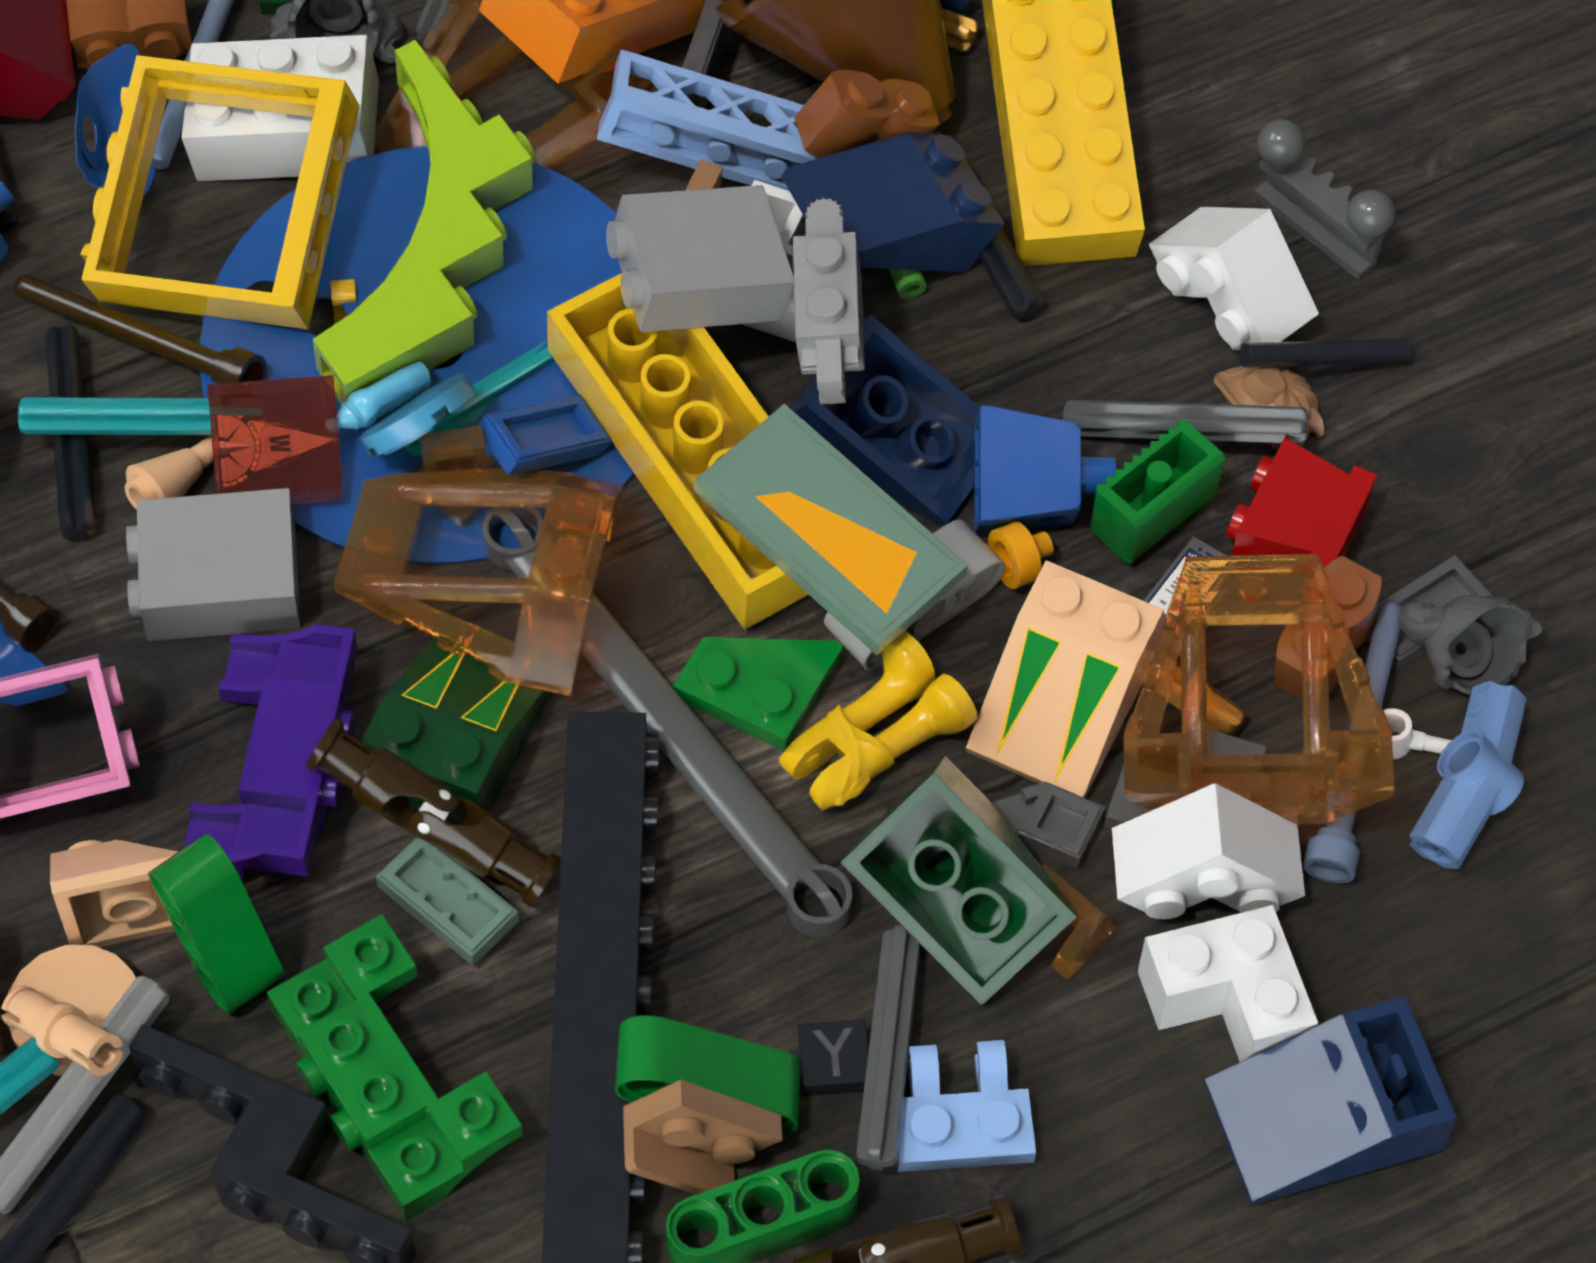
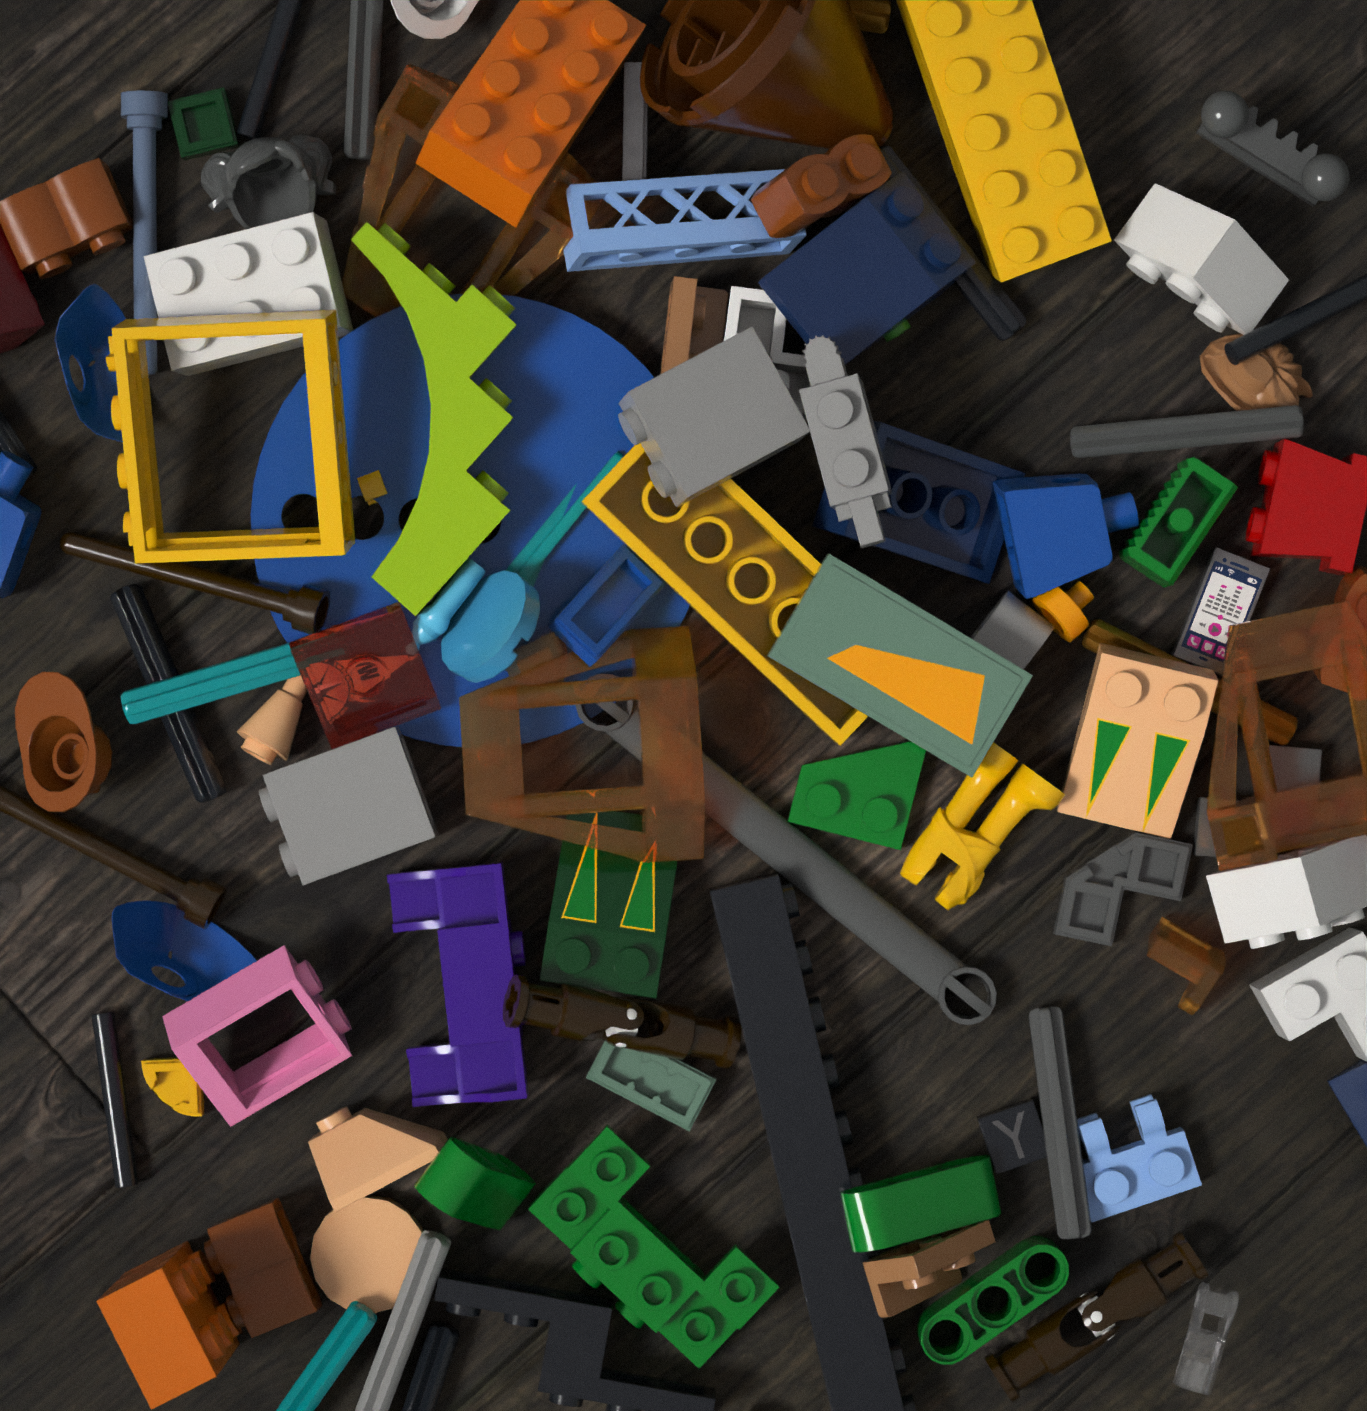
camera: 10 degrees left, 30 degrees up
light nougat pin [1,985,123,1076] -> none
slope [840,756,1078,1006] -> none

